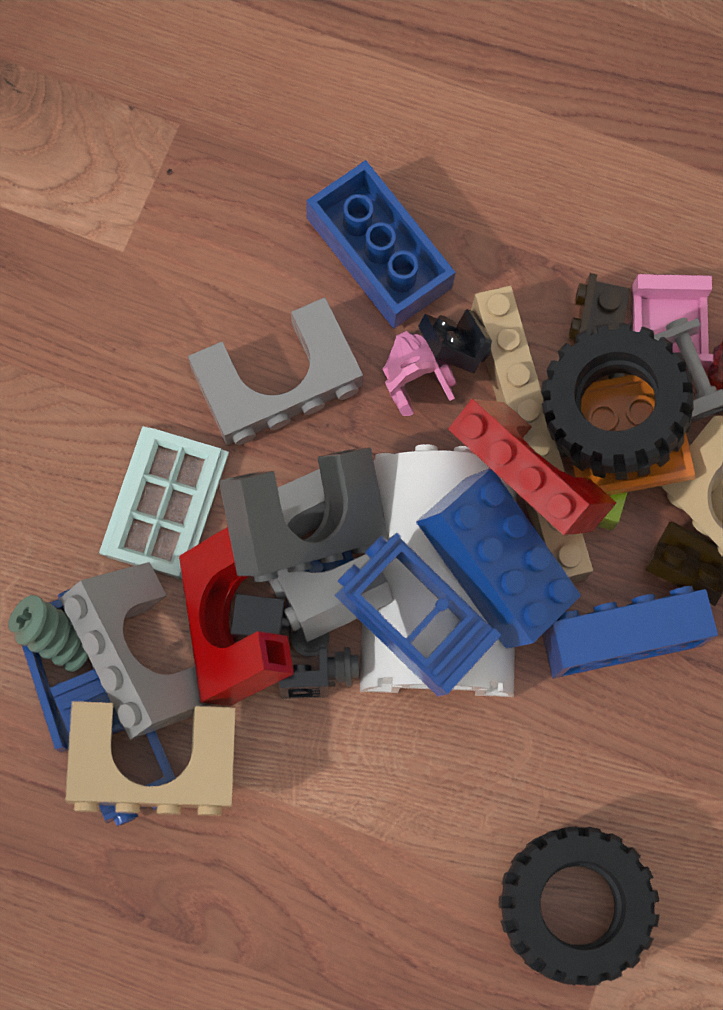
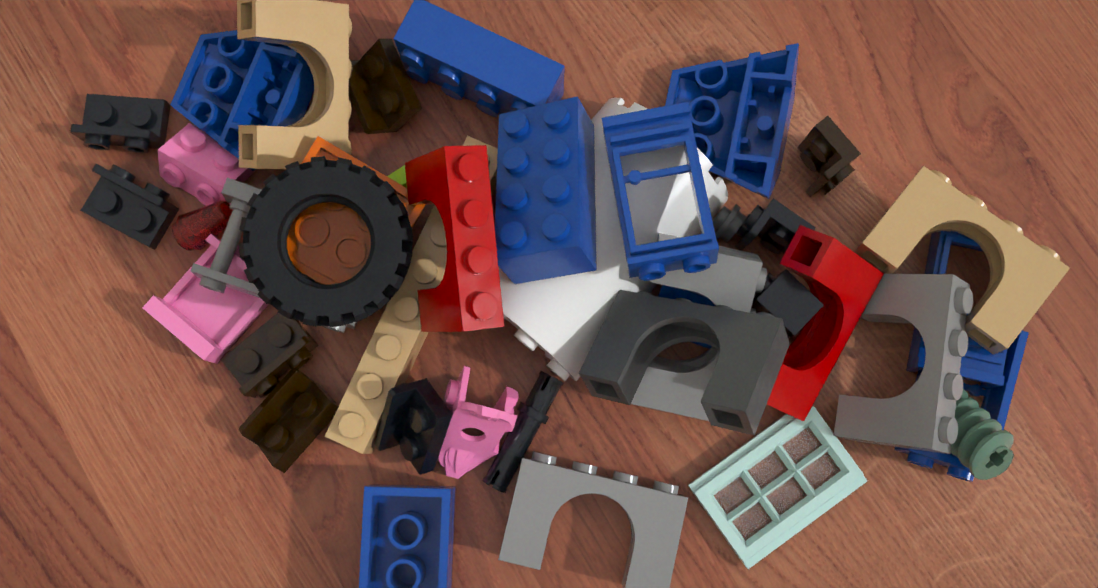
camera: 135 degrees left, 5 degrees up
none -> dark brown bracket [239,368,339,473]
none -> black pin [482,371,564,493]
none -> blue wedge [665,43,799,199]
none -> dark brown bracket [798,116,861,197]

